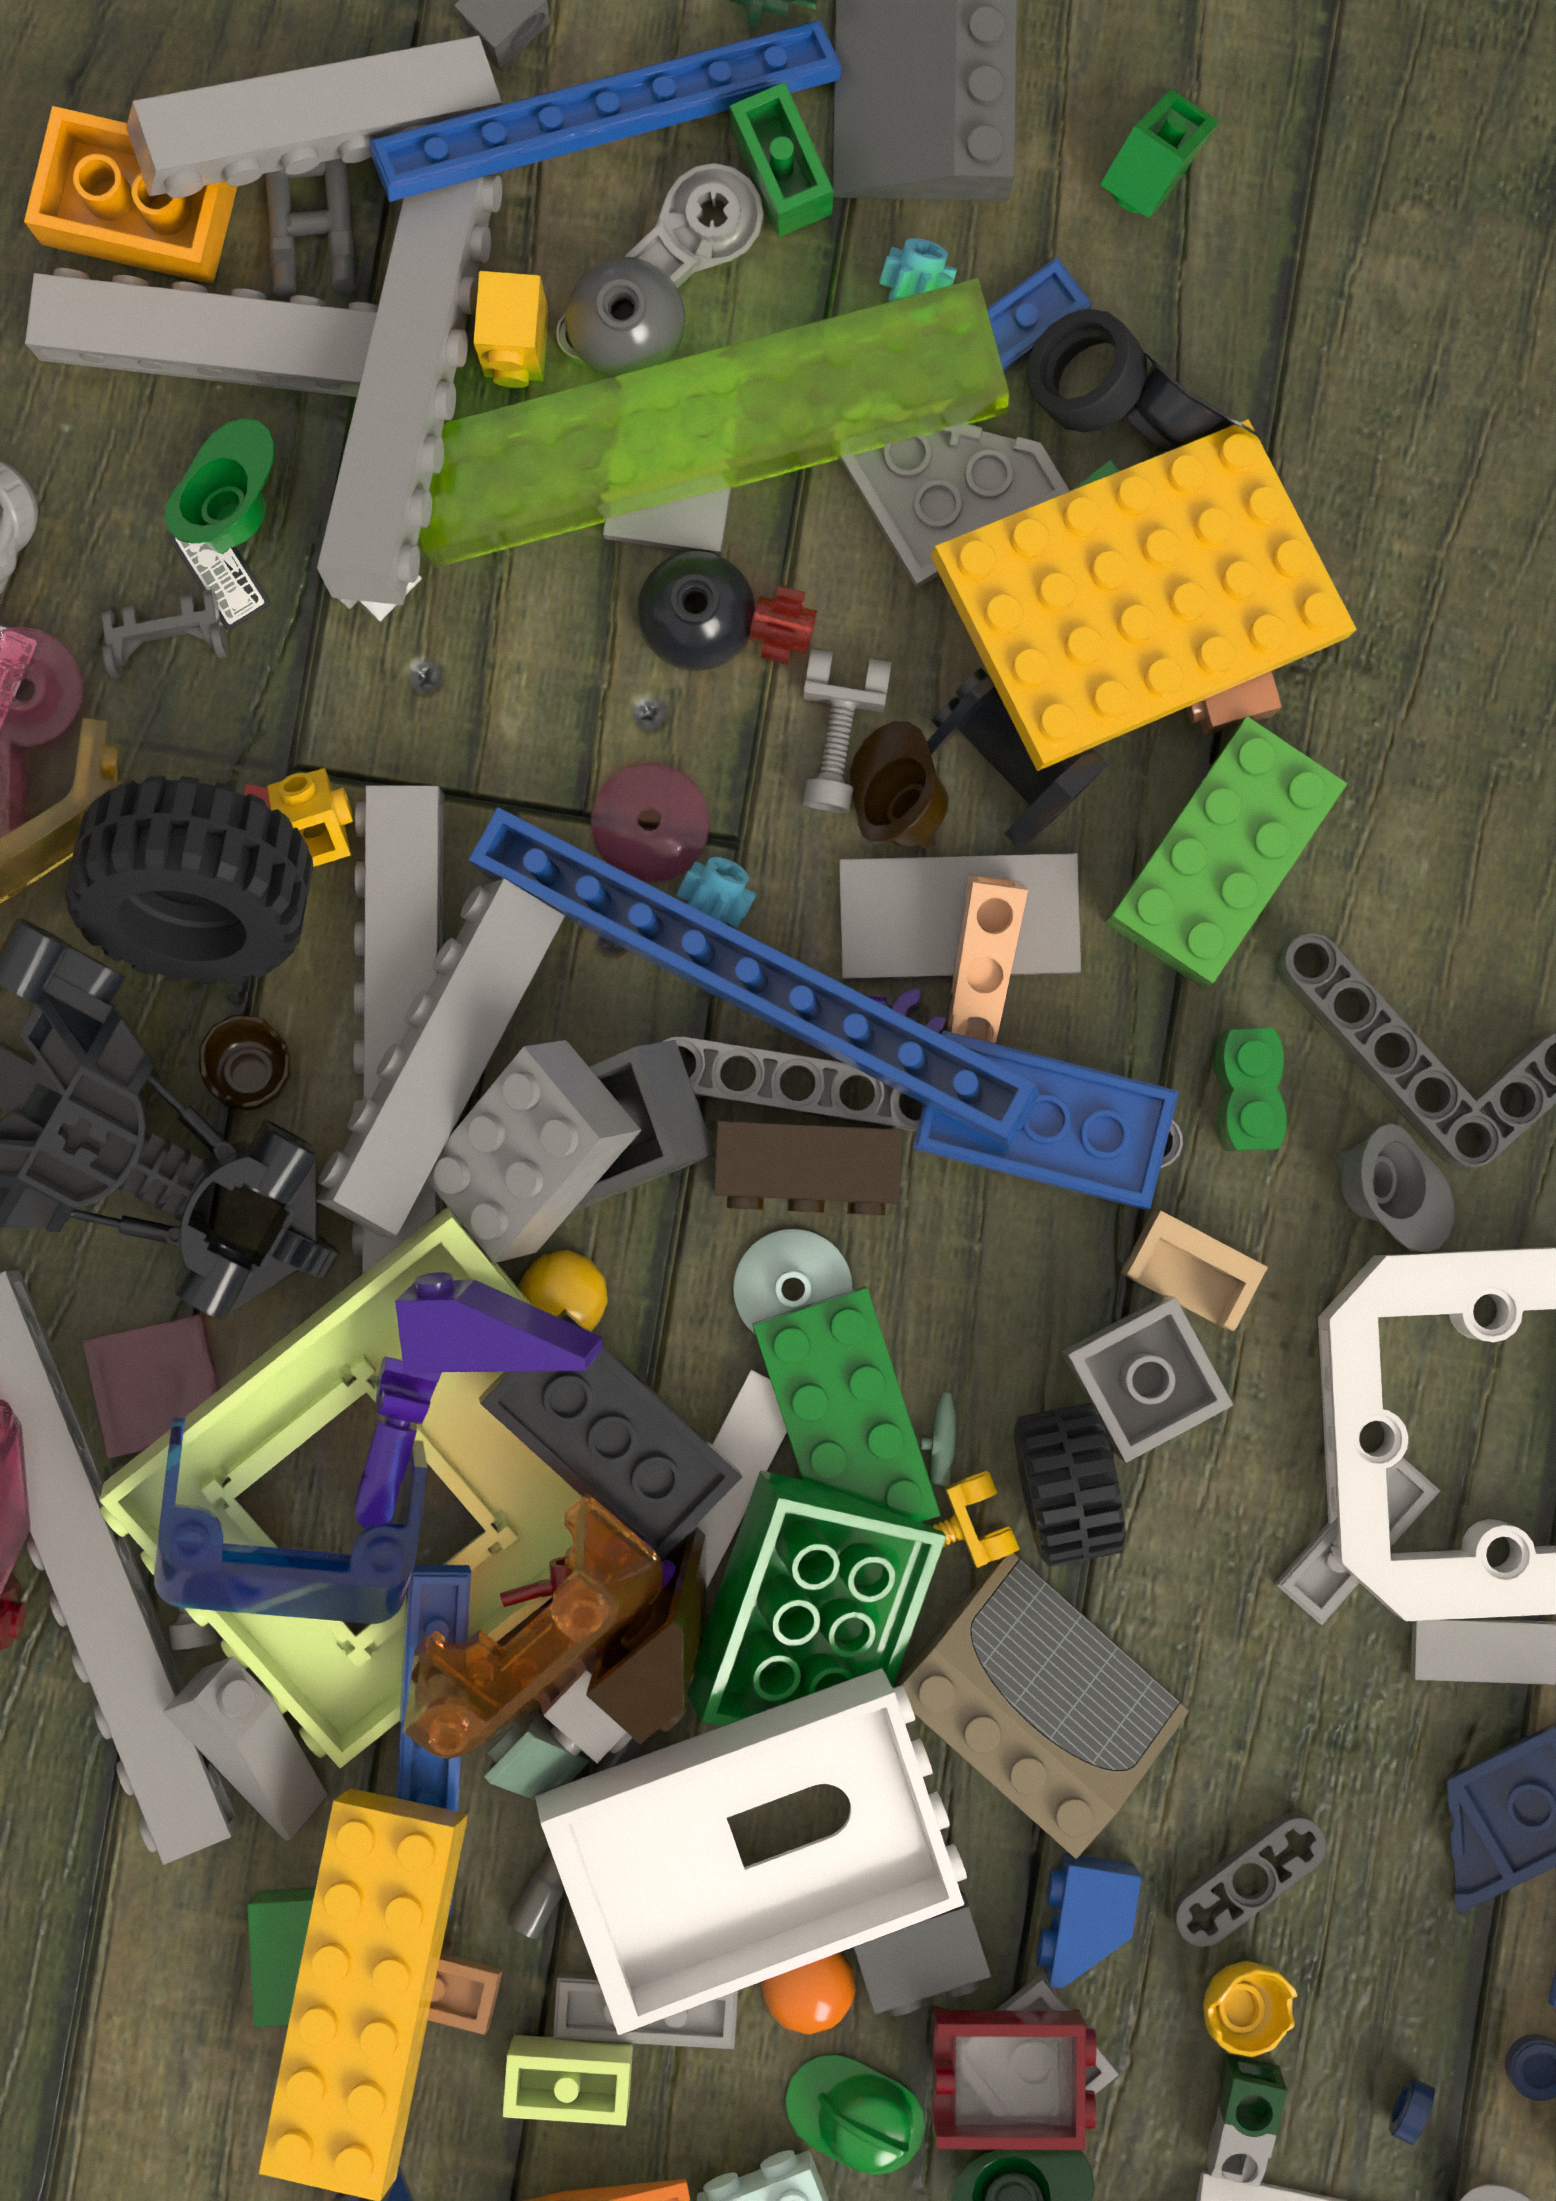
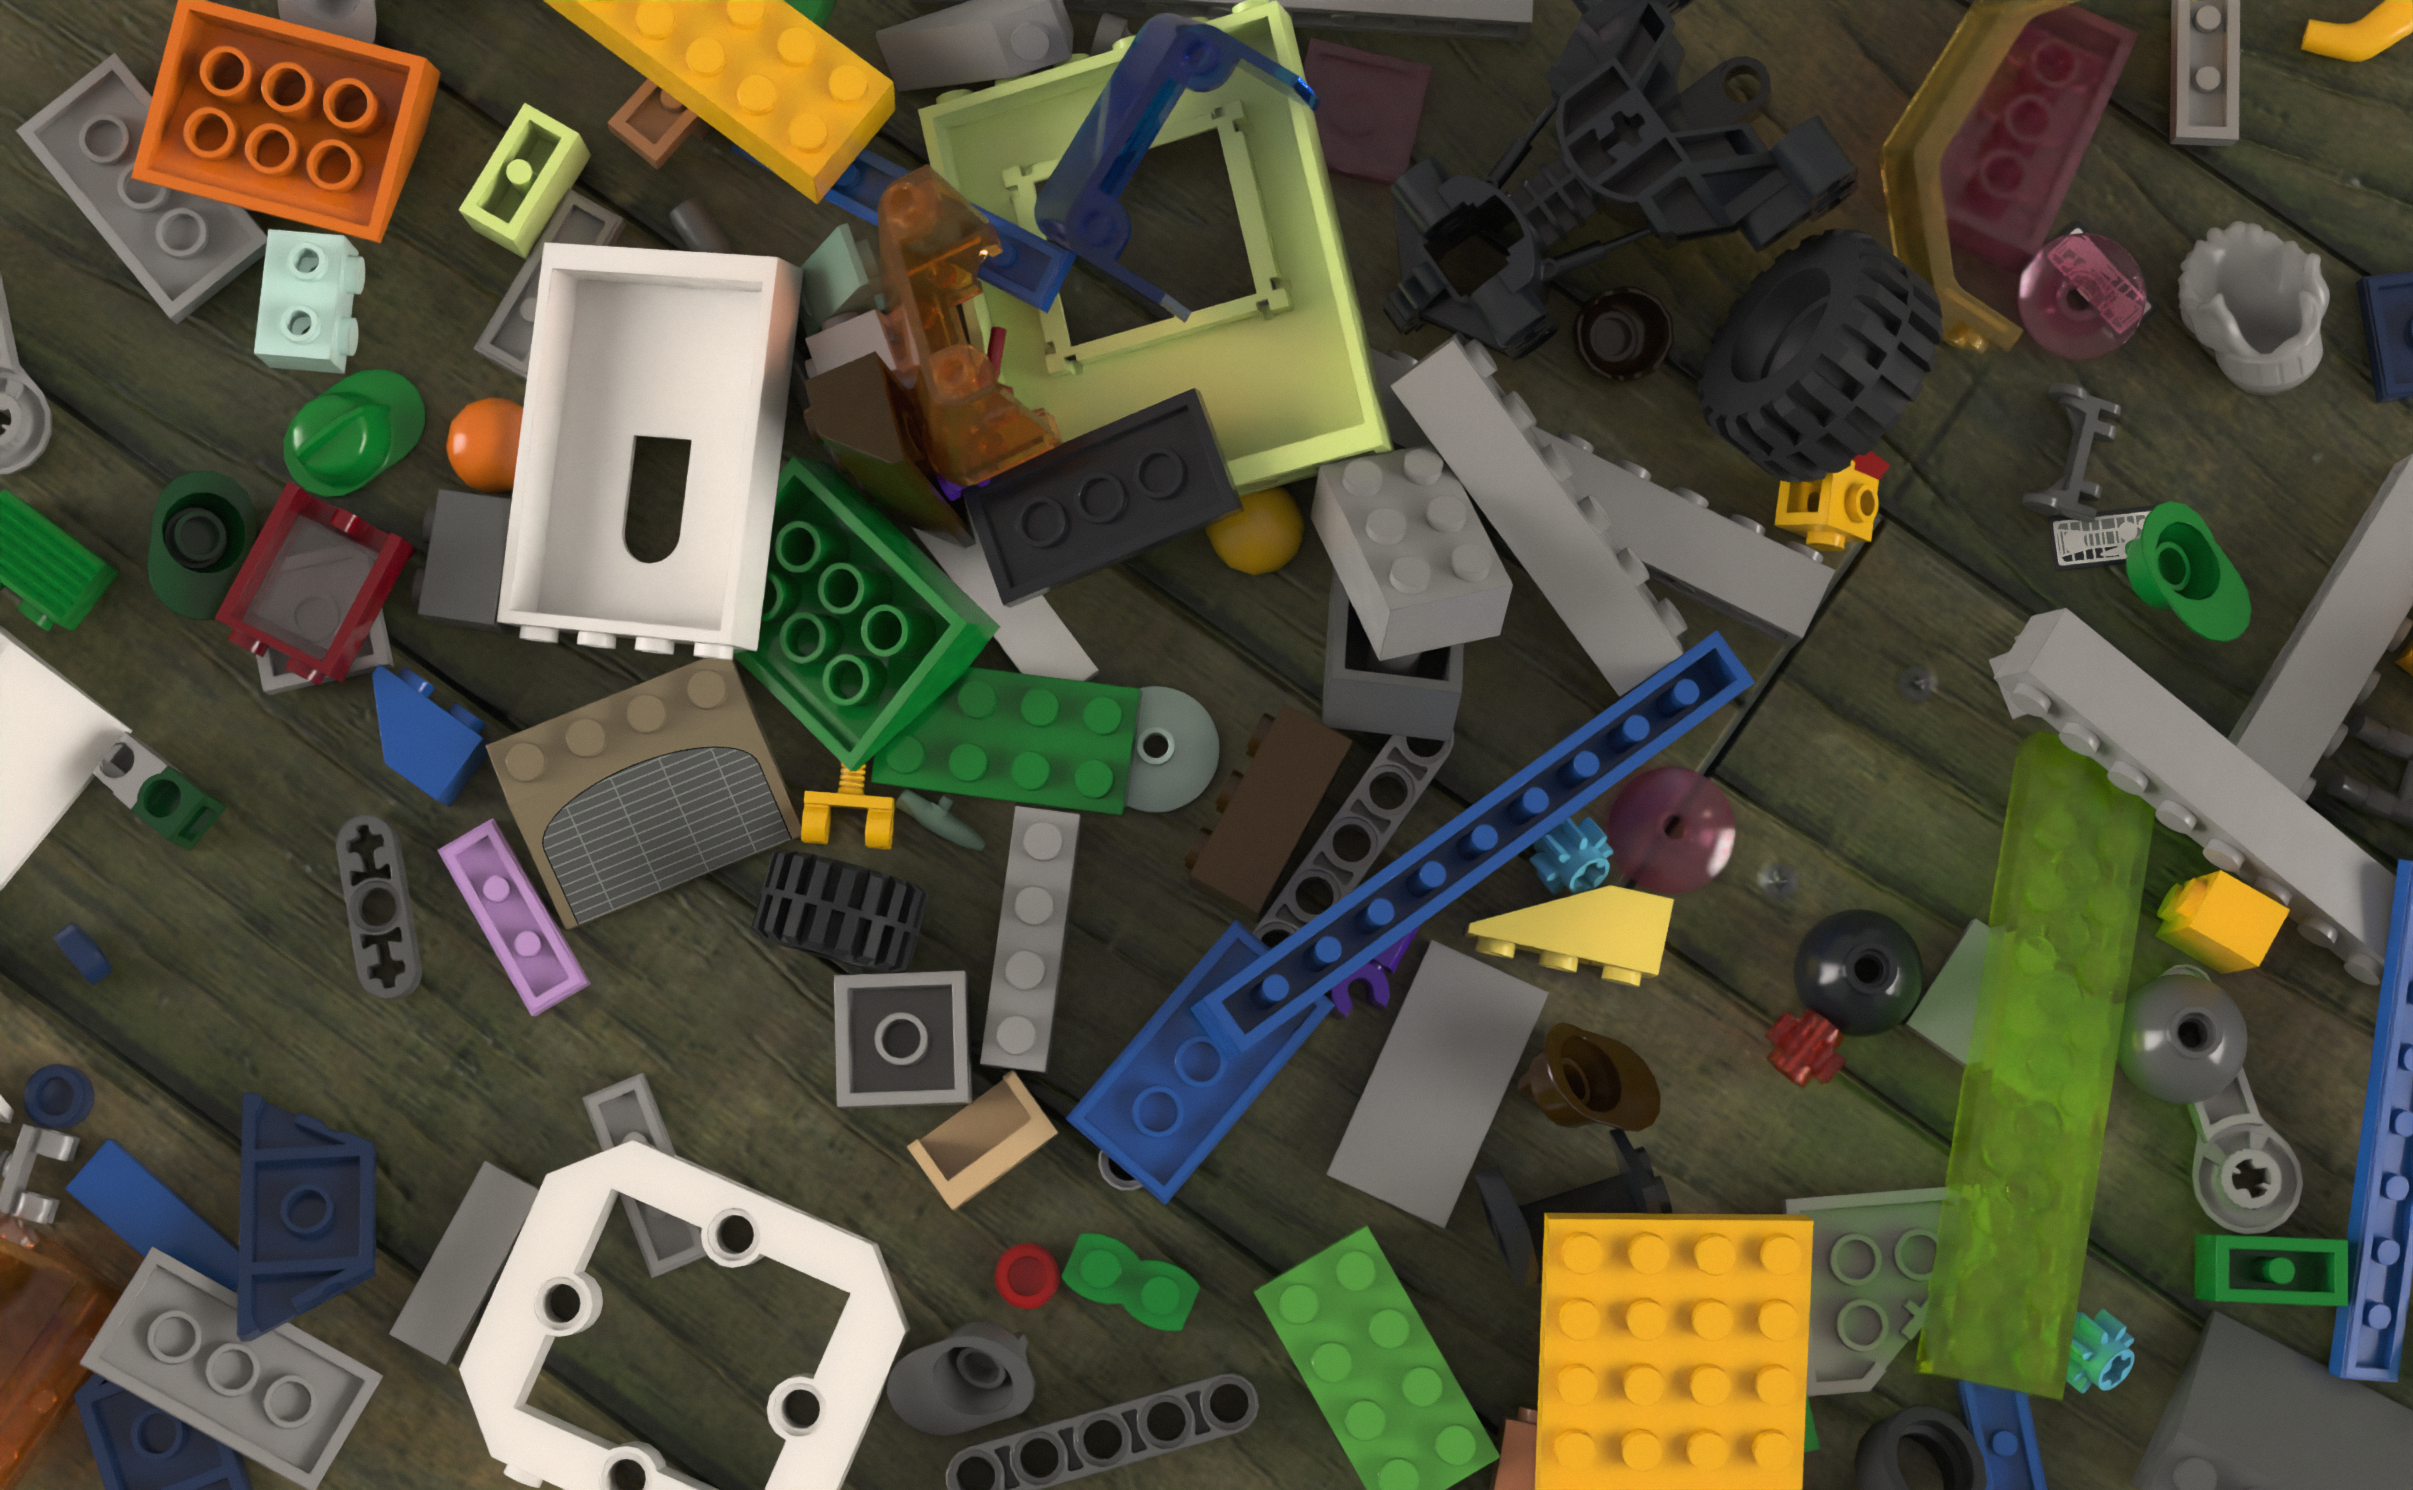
camera: 120 degrees right, 5 degrees down
dark purple piece [355,1356,442,1530] -> none
dark purple slope [395,1272,603,1373] -> none
light grey bar [803,648,892,813] -> none
light nougat leg [946,874,1028,1043] -> none
yellow hair [1203,1961,1297,2057] -> none
none -> lavender tile [437,818,591,1016]
none -> light grey brick [980,806,1082,1075]
none -> red tile [995,1243,1060,1309]
none -> light yellow slope [1463,885,1674,987]

